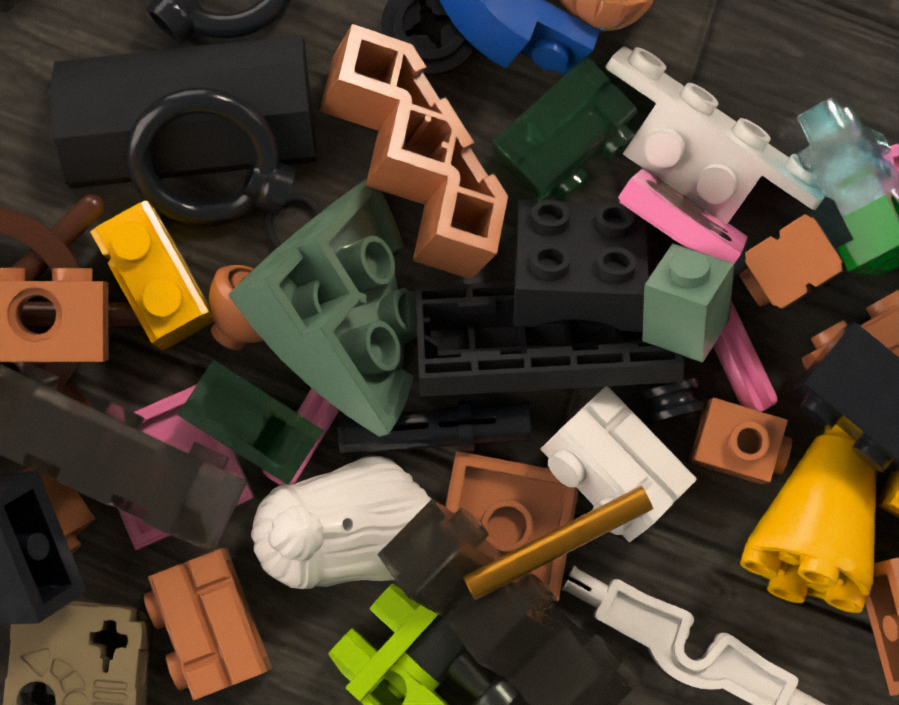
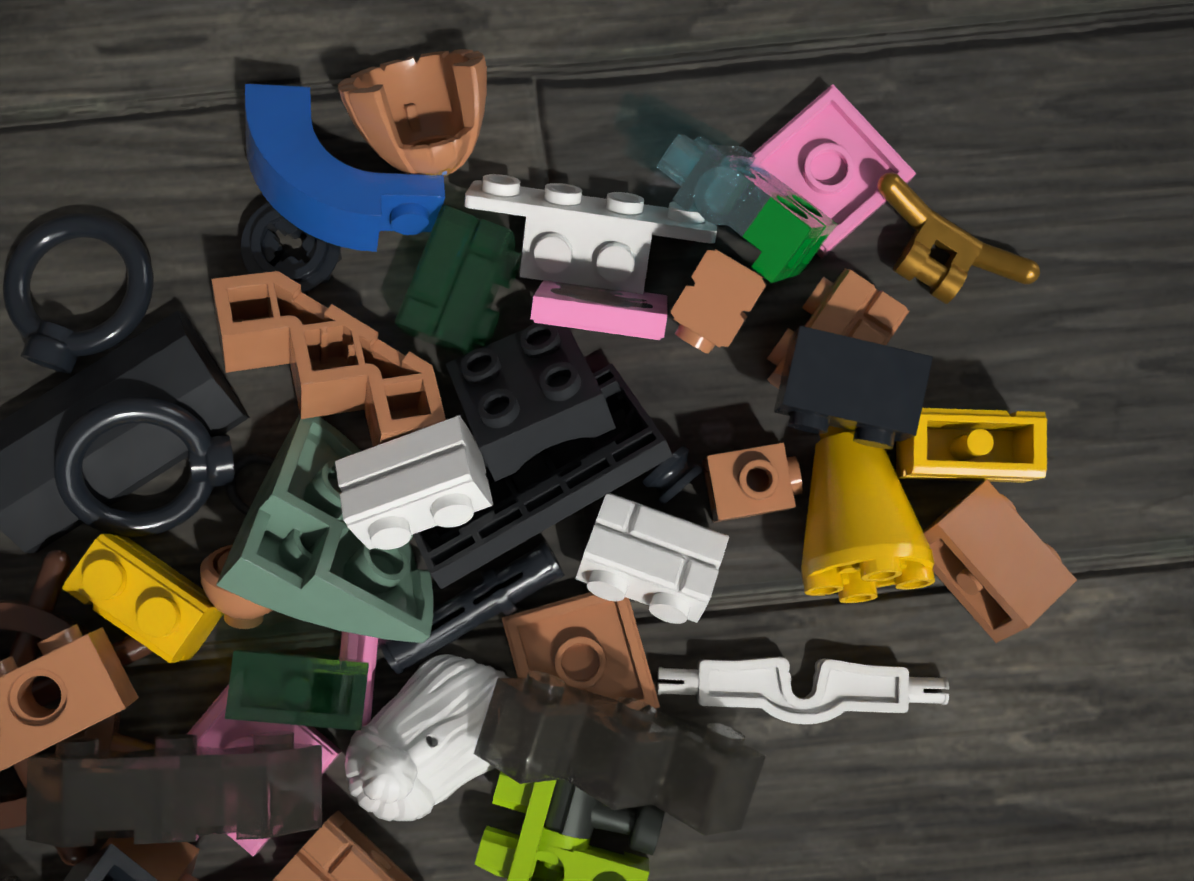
camera: 30 degrees left, 0 degrees up
pearl gold bar [463,486,653,600] -> none
sand green brick [642,244,734,362] -> none
bright pink axle [713,300,777,412] -> none
none -> white brick [335,415,493,550]

